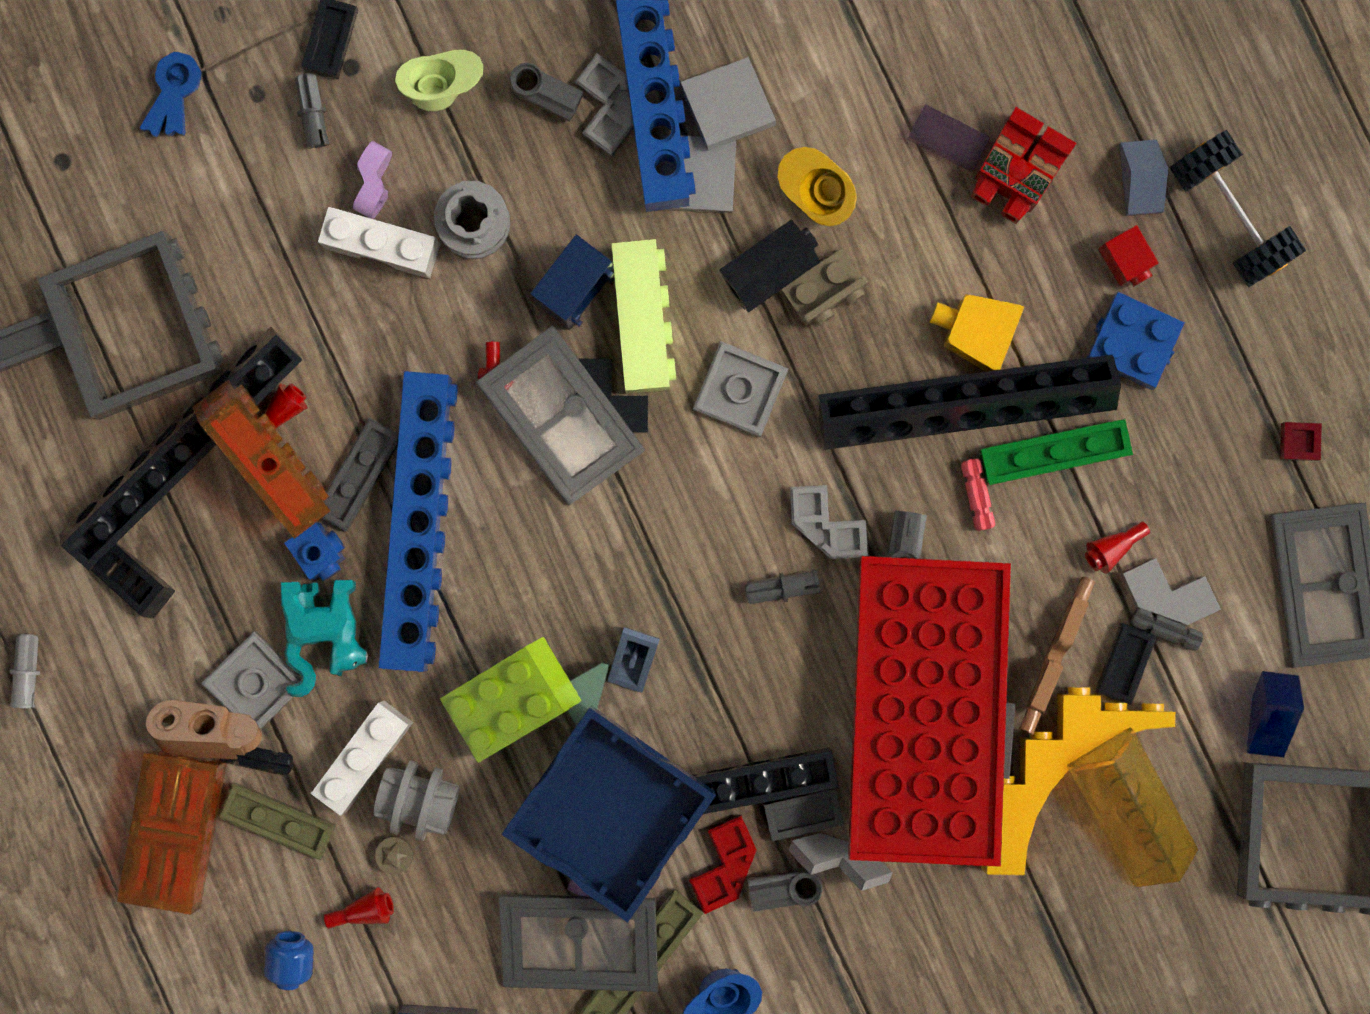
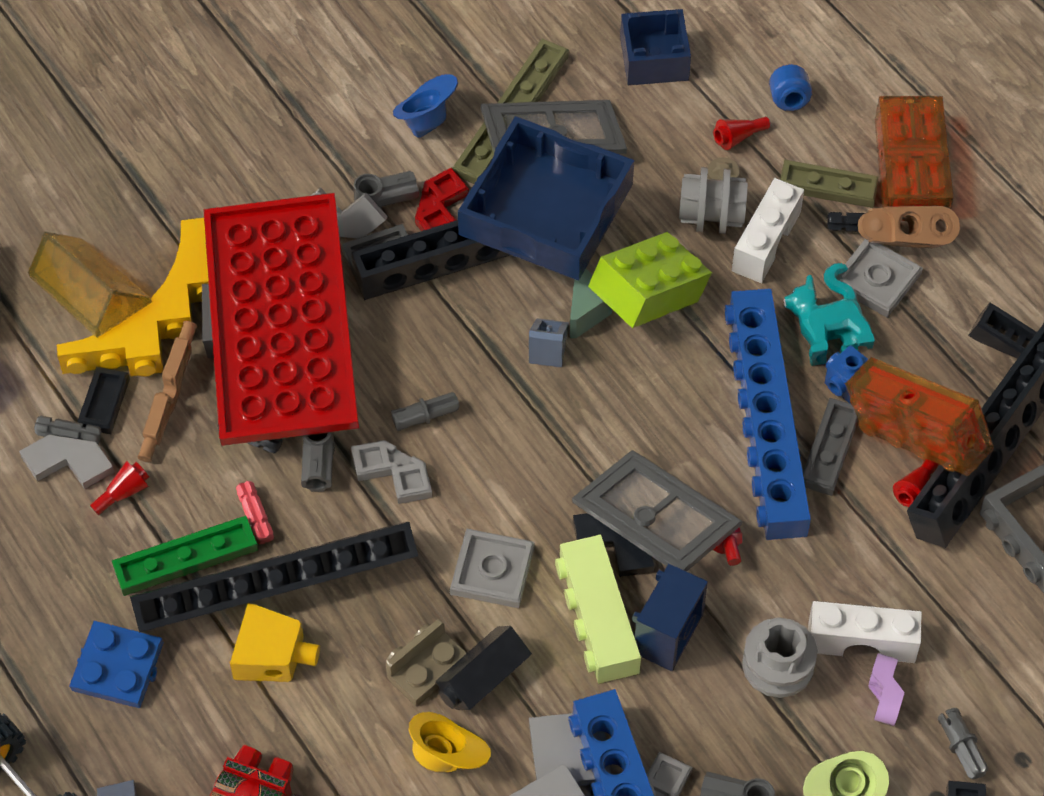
camera: 175 degrees right, 30 degrees down
red brick [1098,225,1159,287] -> none

